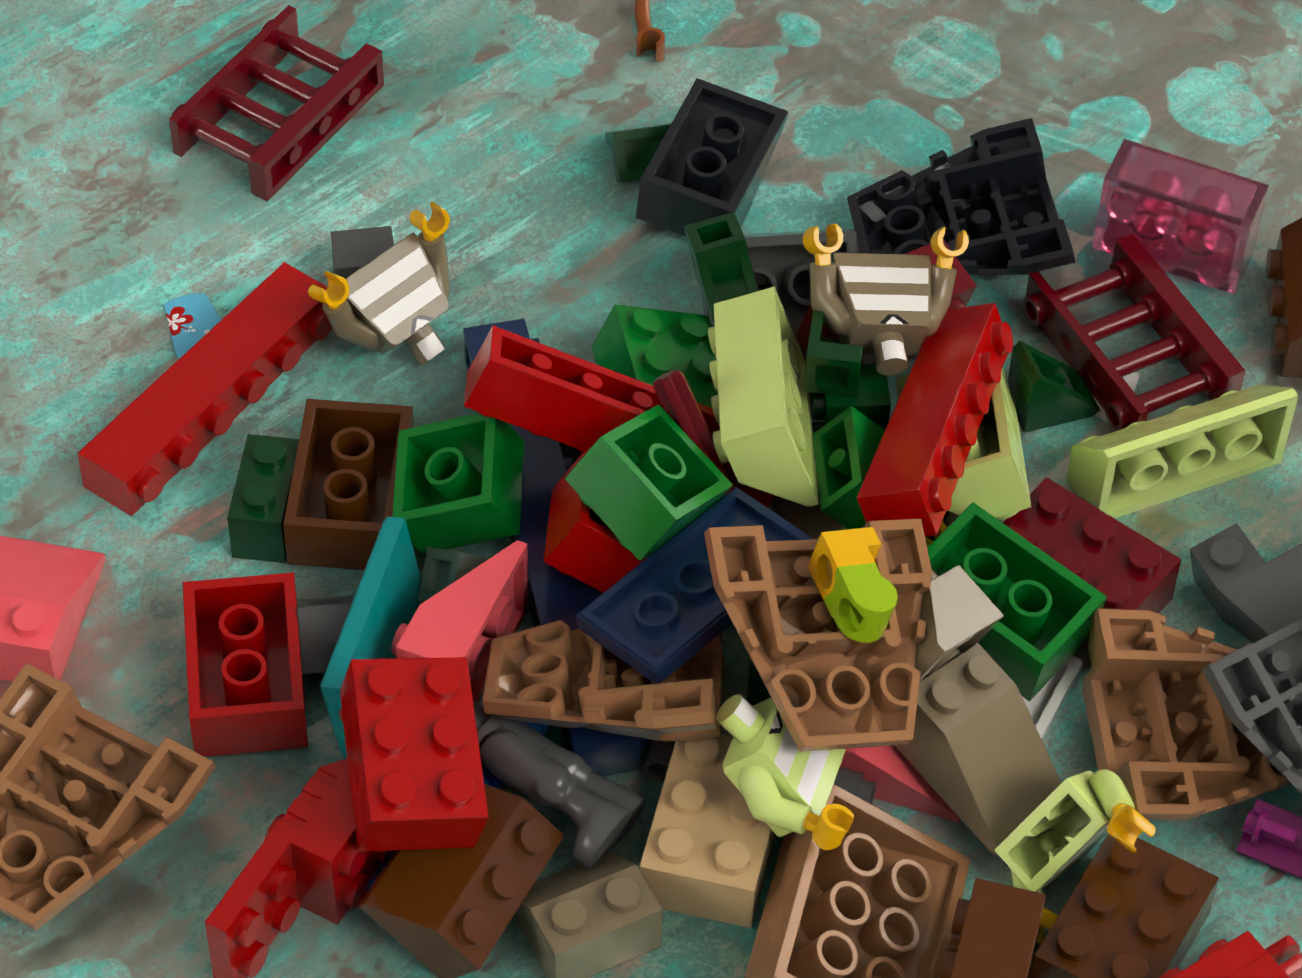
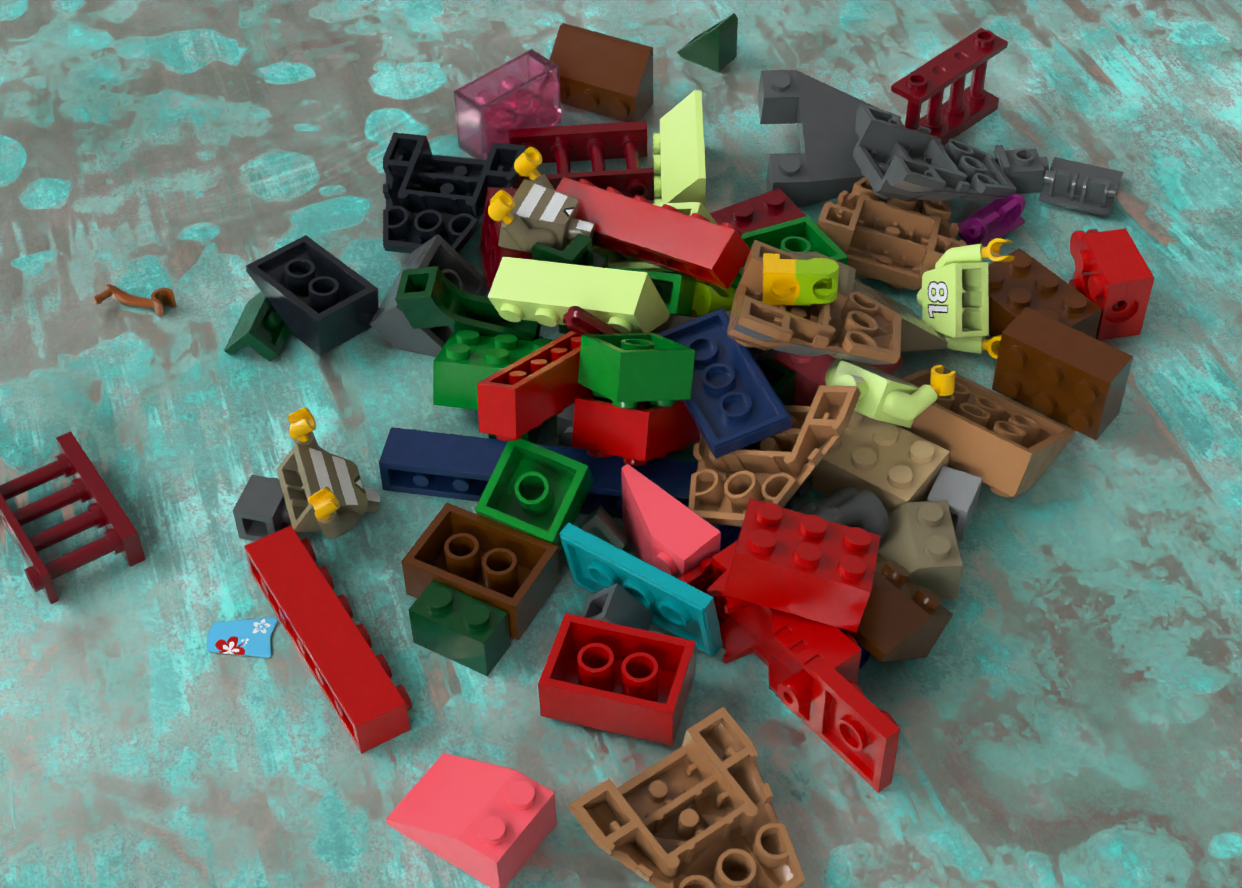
camera: 65 degrees left, 5 degrees down
none -> light grey brick [926,466,983,540]

